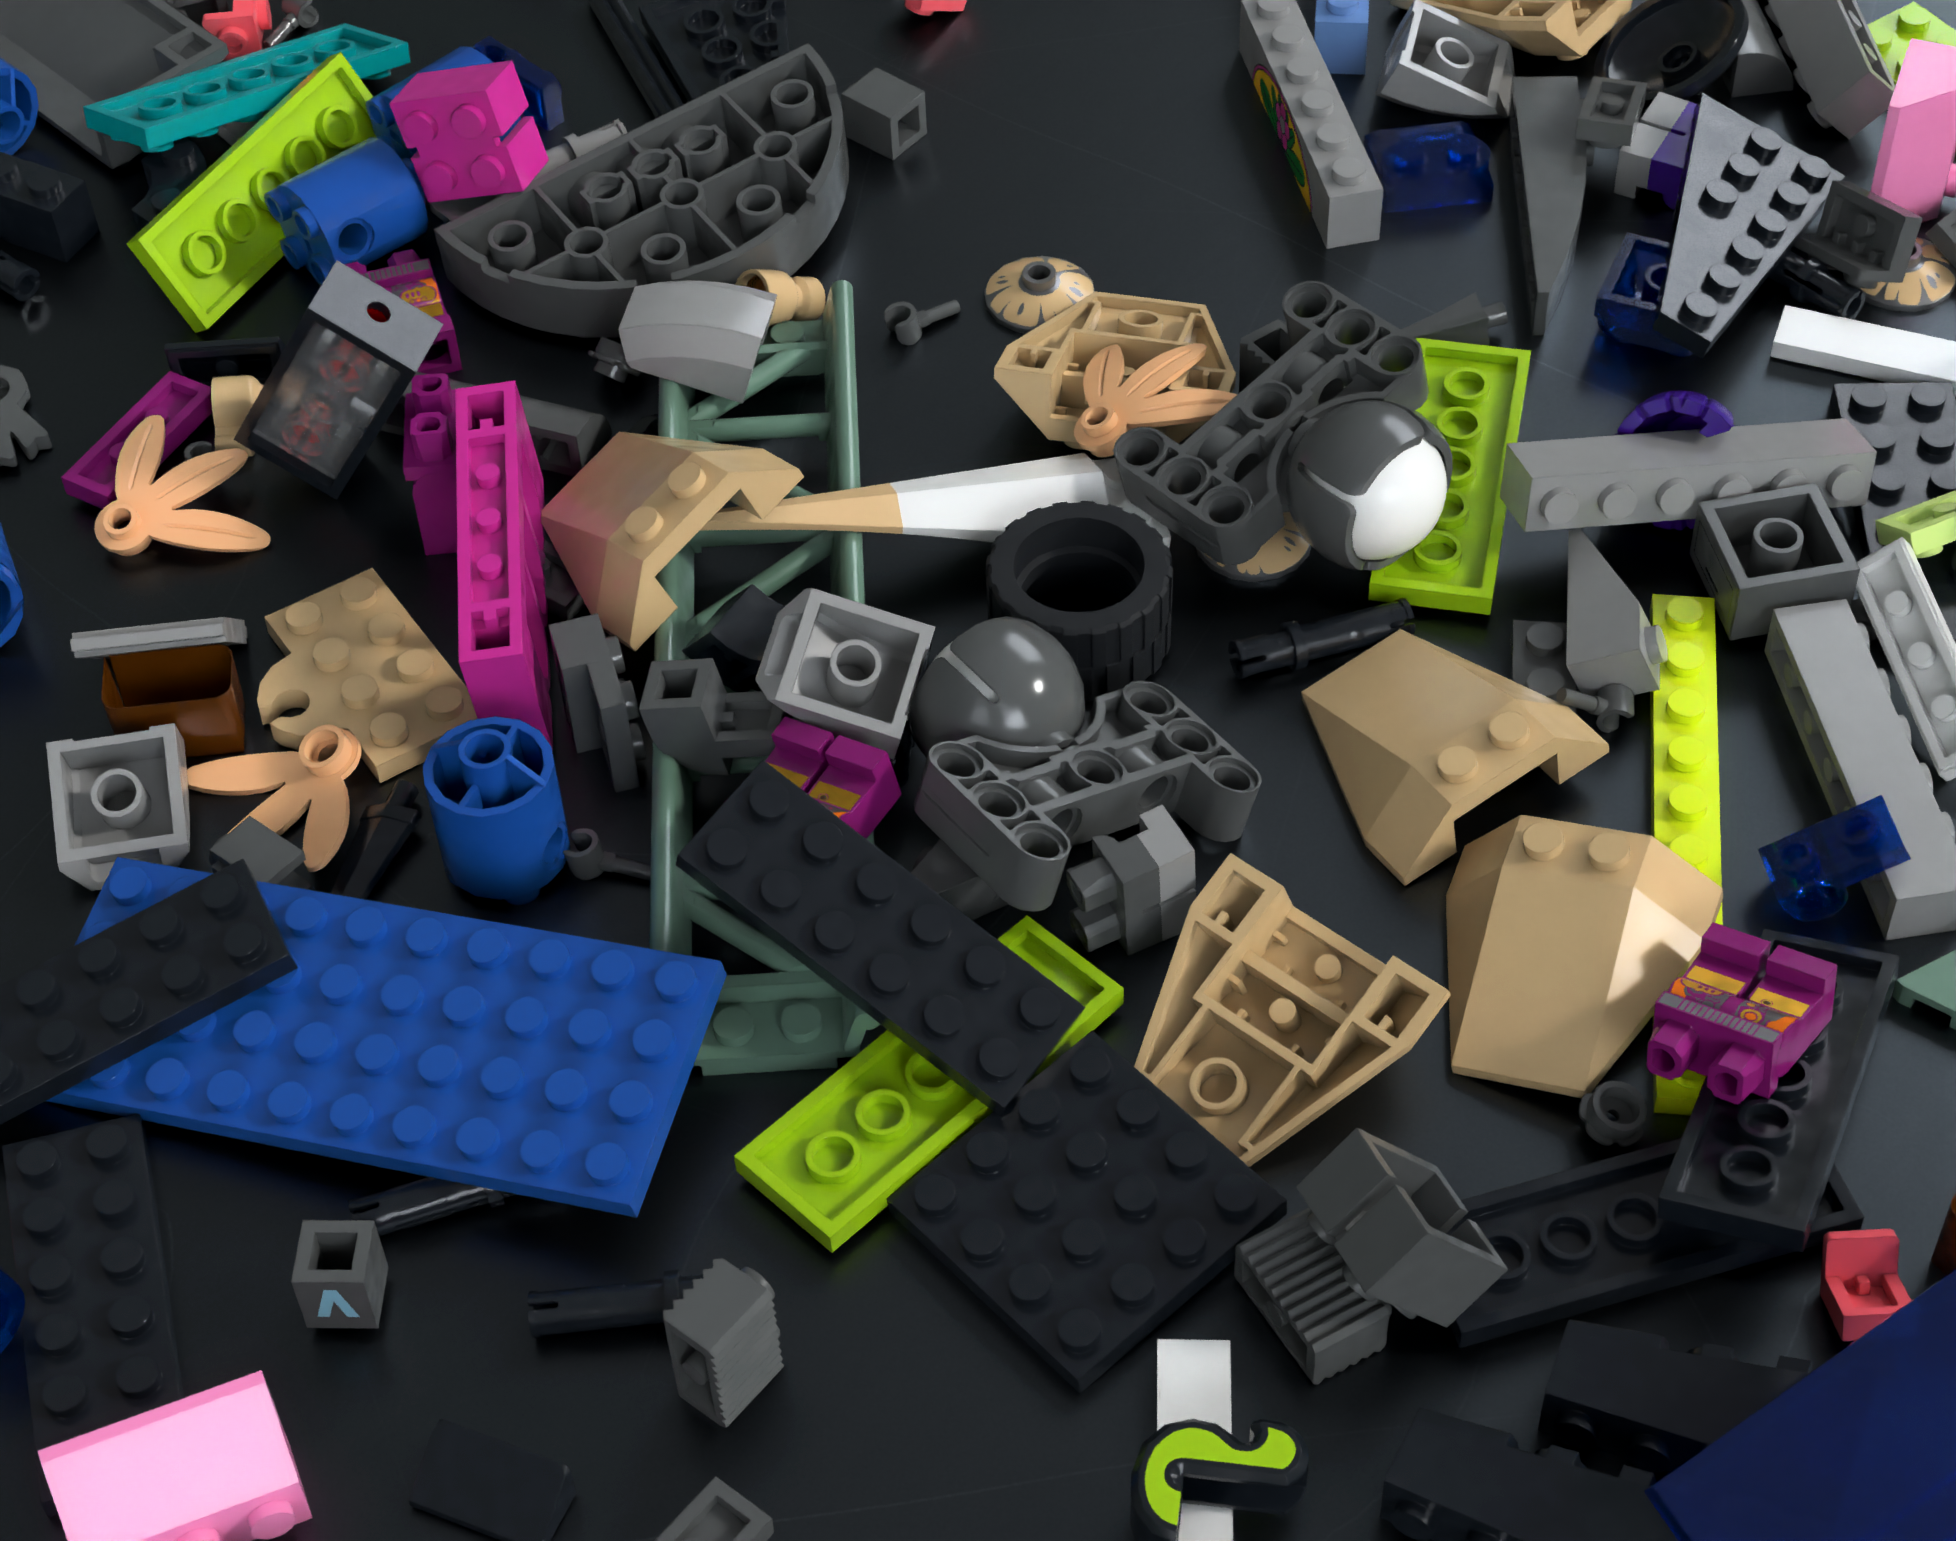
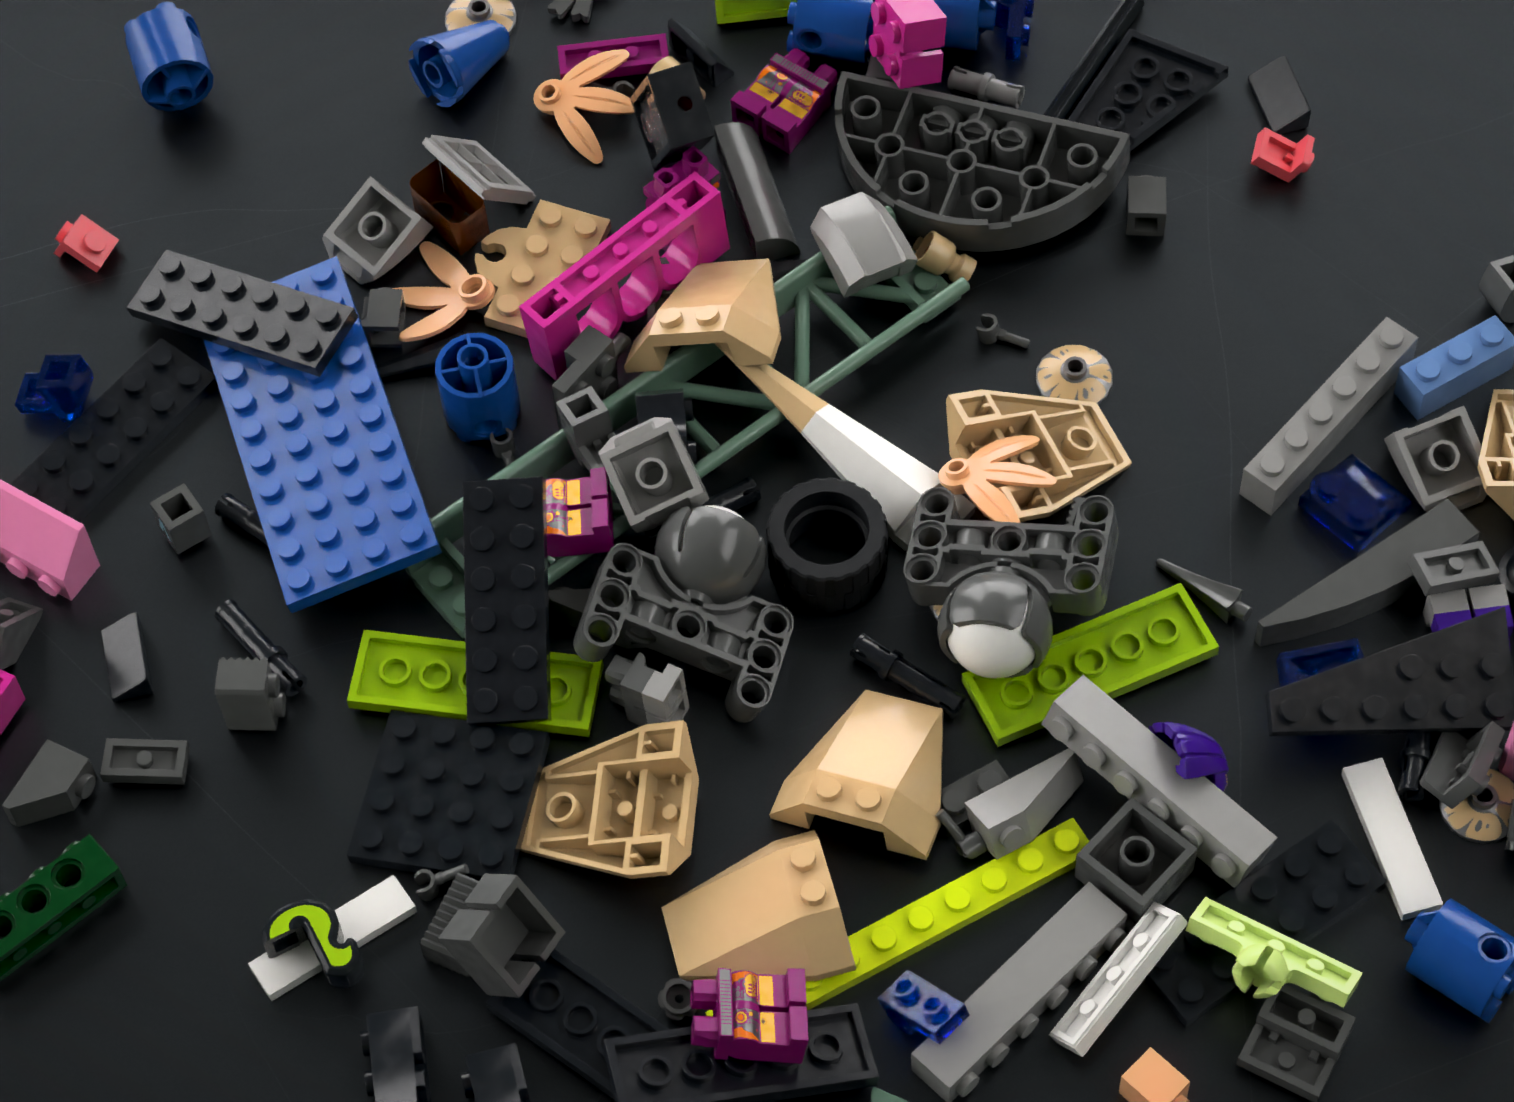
camera: 55 degrees right, 10 degrees up
none -> dark grey hand [414,863,469,901]

